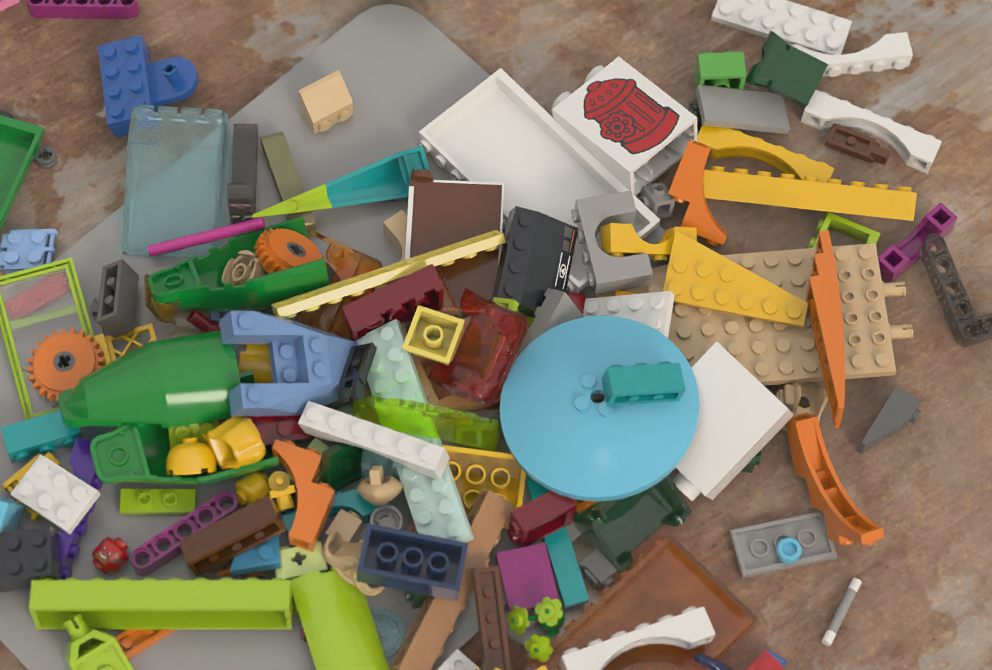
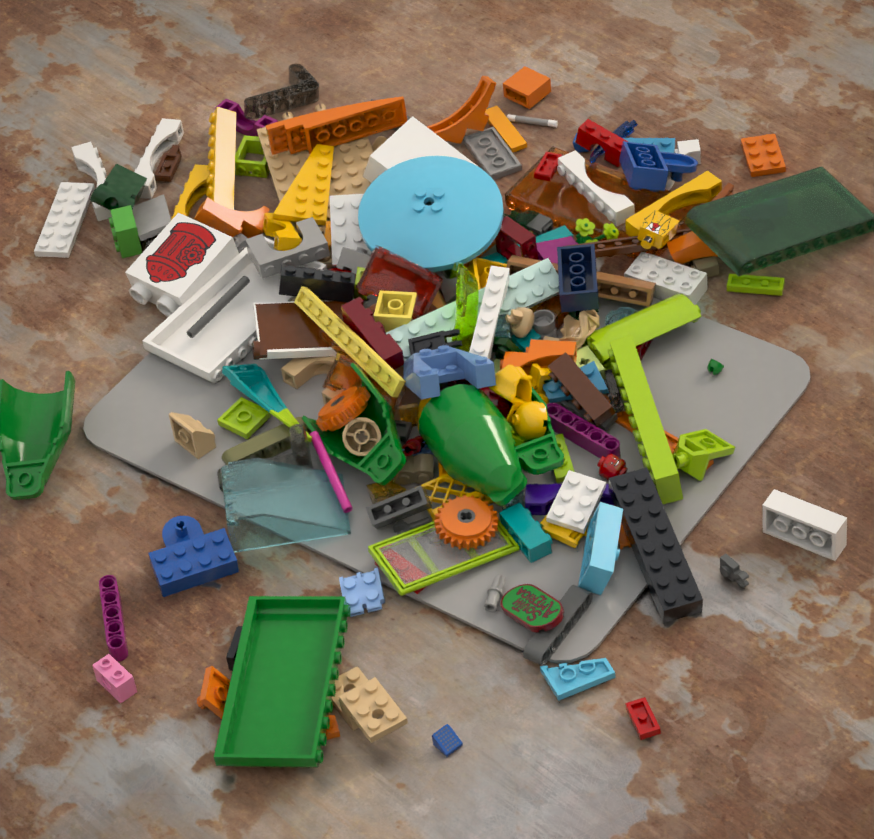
camera: 90 degrees left, 20 degrees down
teal brick [601,361,686,406] -> none
medium azure tile [776,538,802,564] -> none
none -> dark grey piece [186,276,250,338]
none -> lime plate [217,397,271,439]
none -> light orange tile [485,106,527,153]
none -> orange brick [503,66,551,109]
none -> red plate [534,152,563,182]

